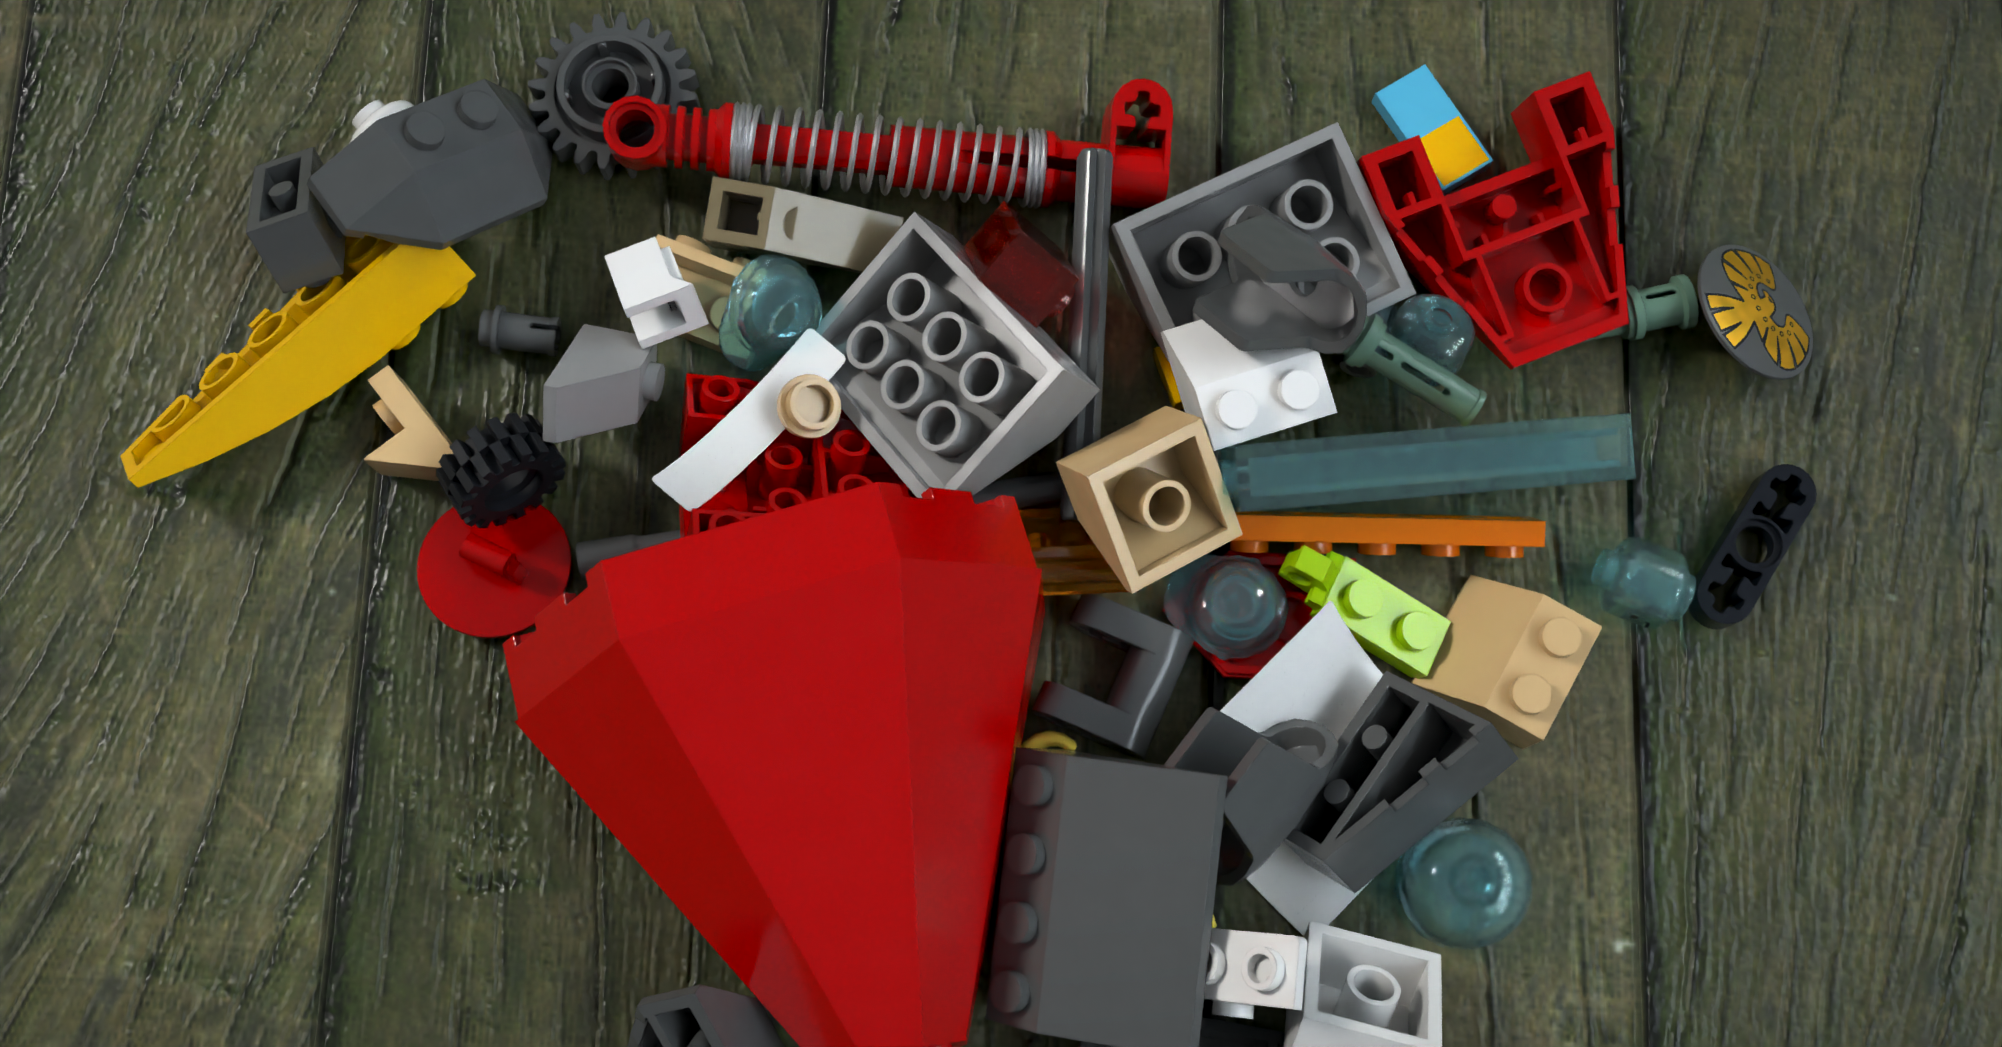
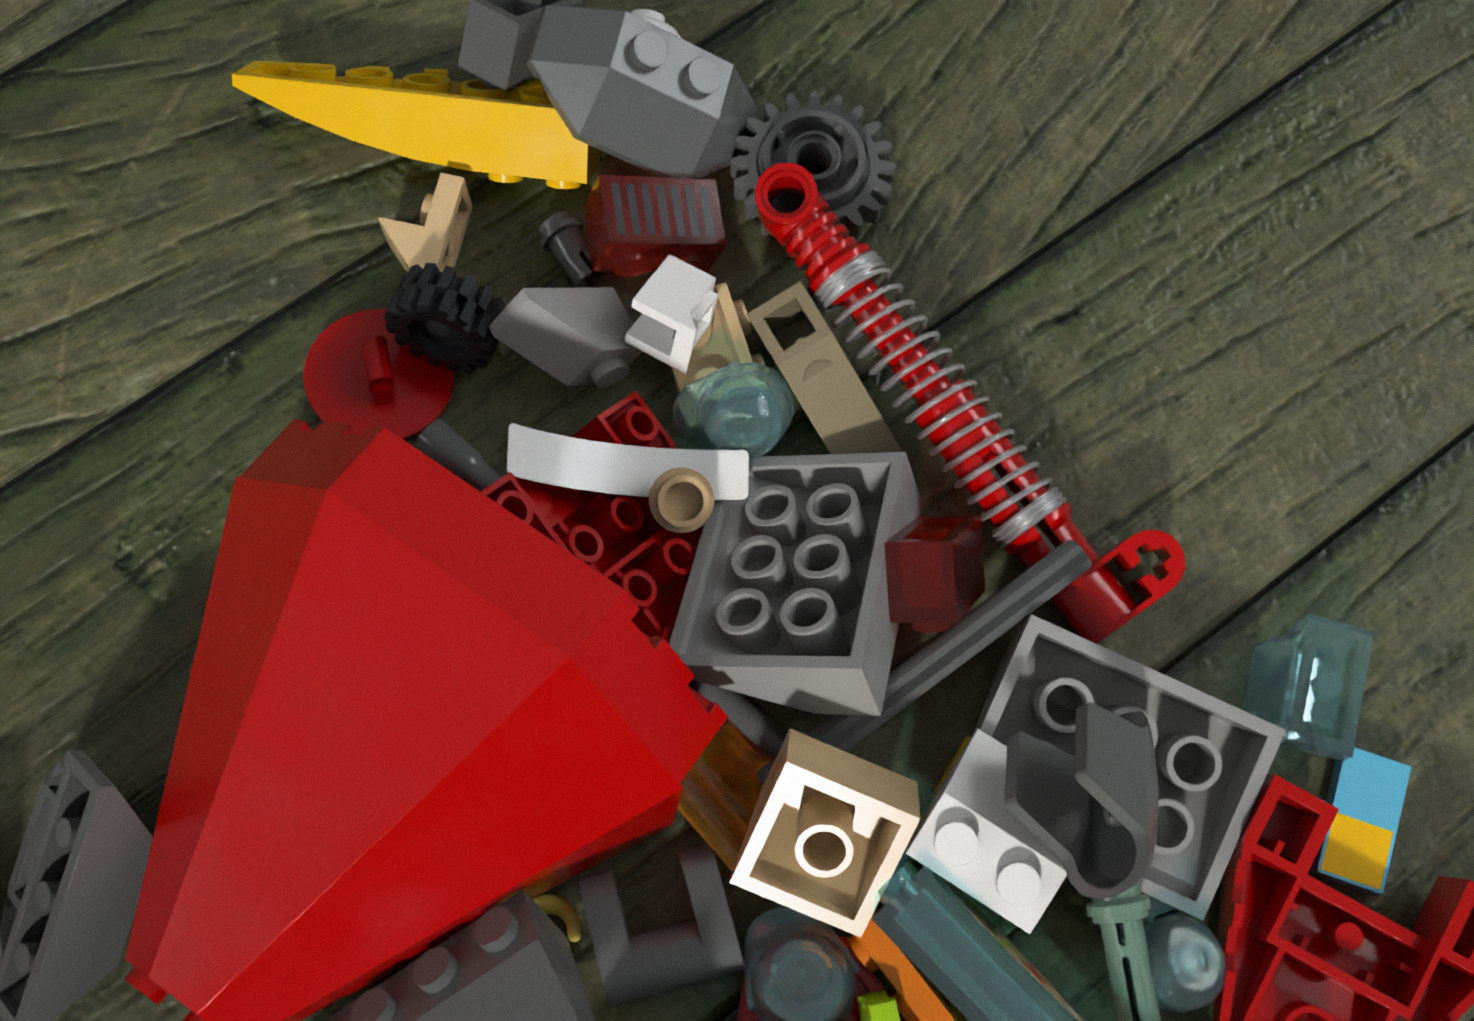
camera: 50 degrees right, 5 degrees down
none -> clear red brick [584,175,727,277]
none -> clear light blue slope [1243,614,1374,761]

